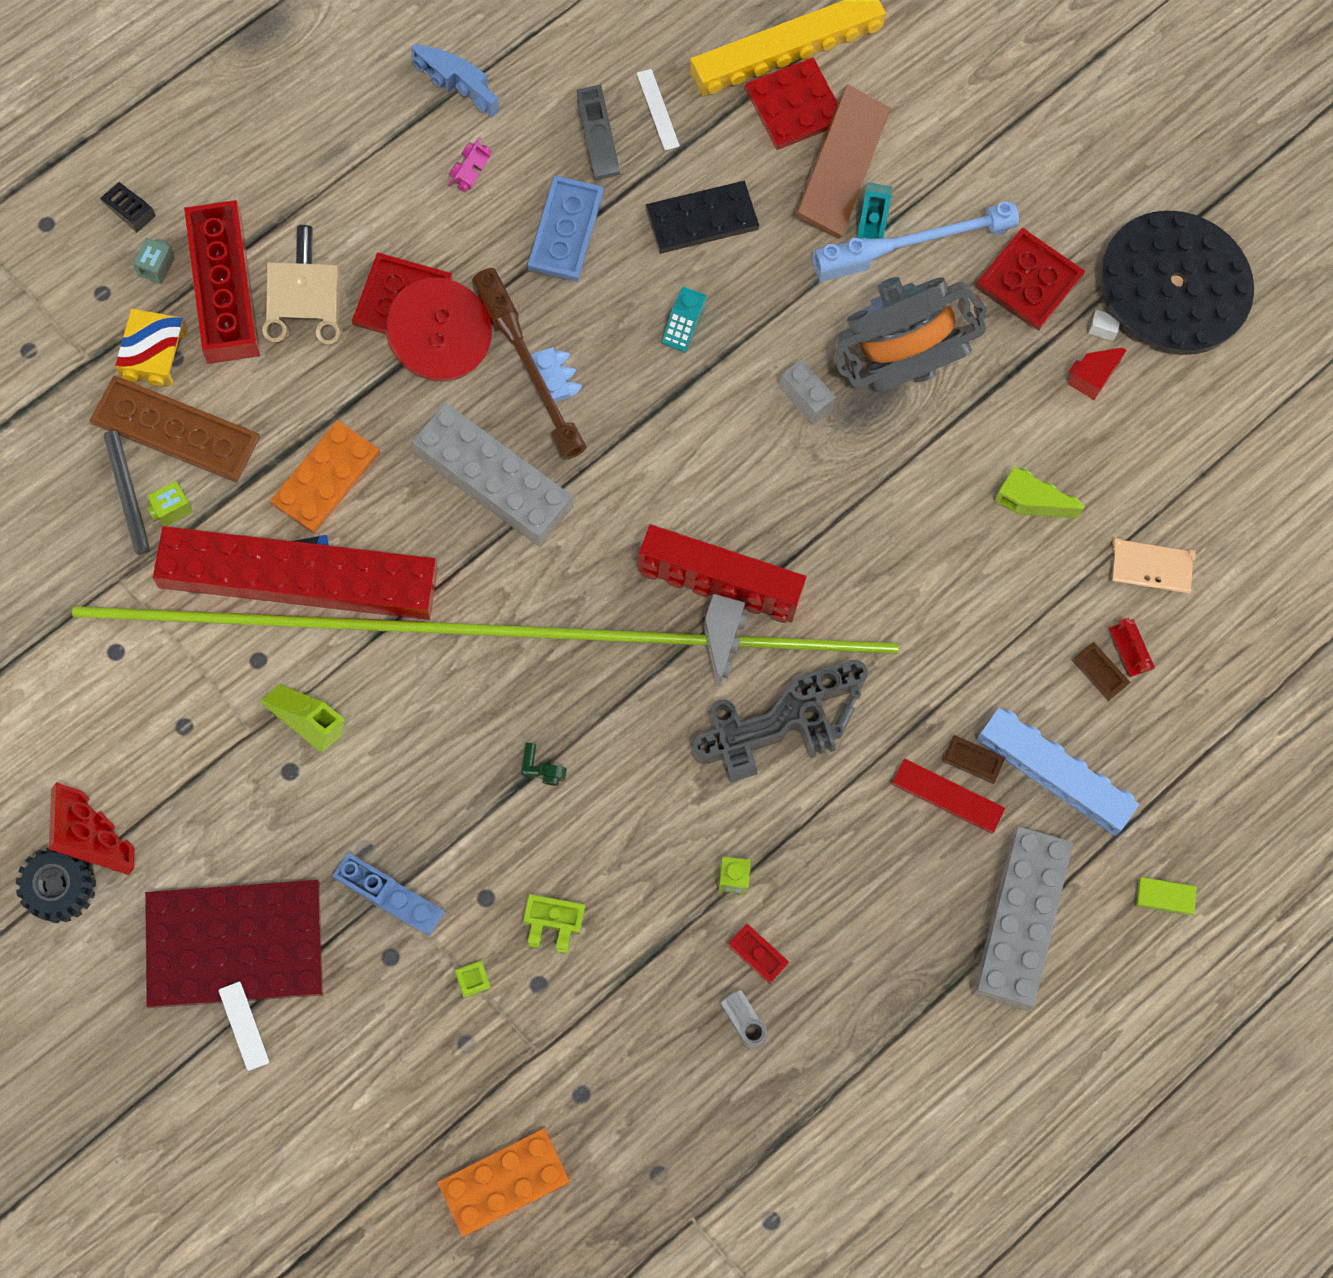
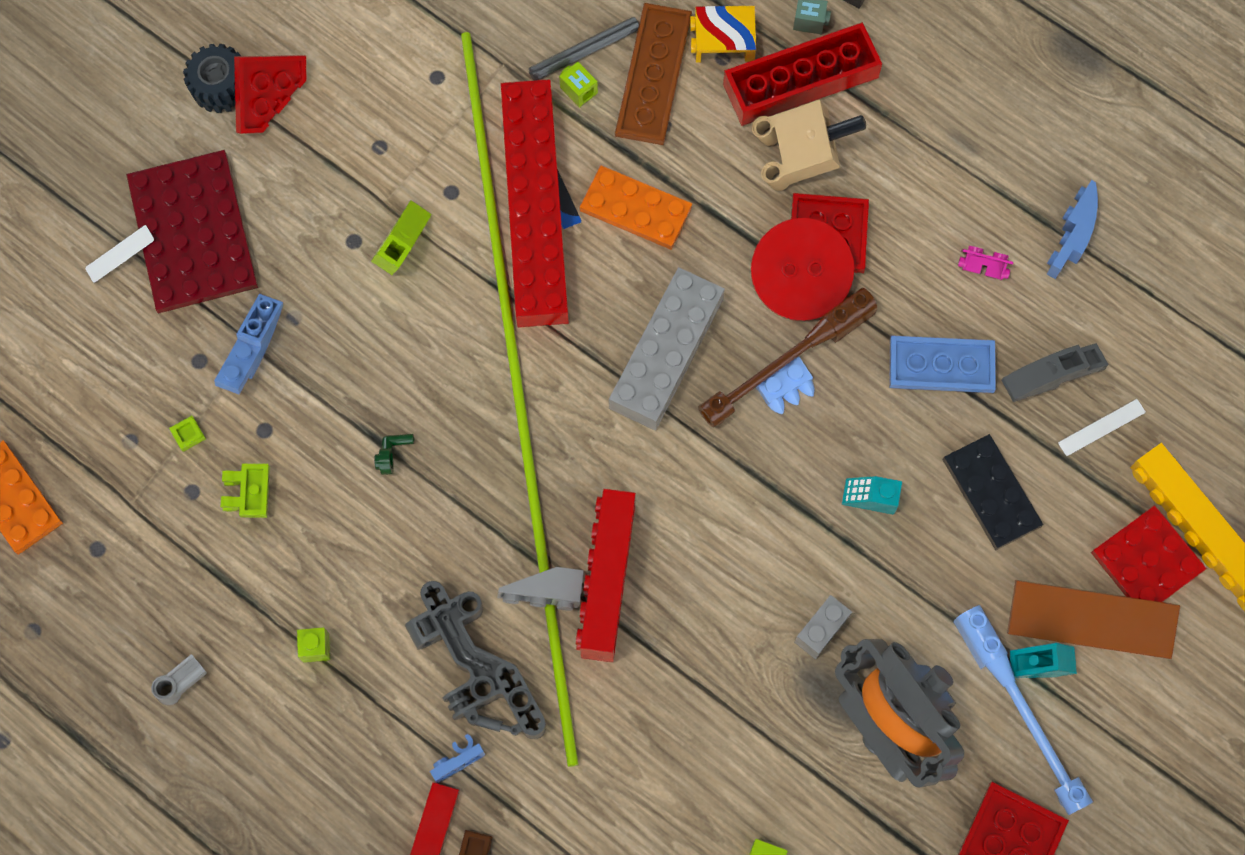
camera: 85 degrees right, 0 degrees up
red plate [727,924,789,985] -> none
none -> medium blue plate [430,734,485,784]

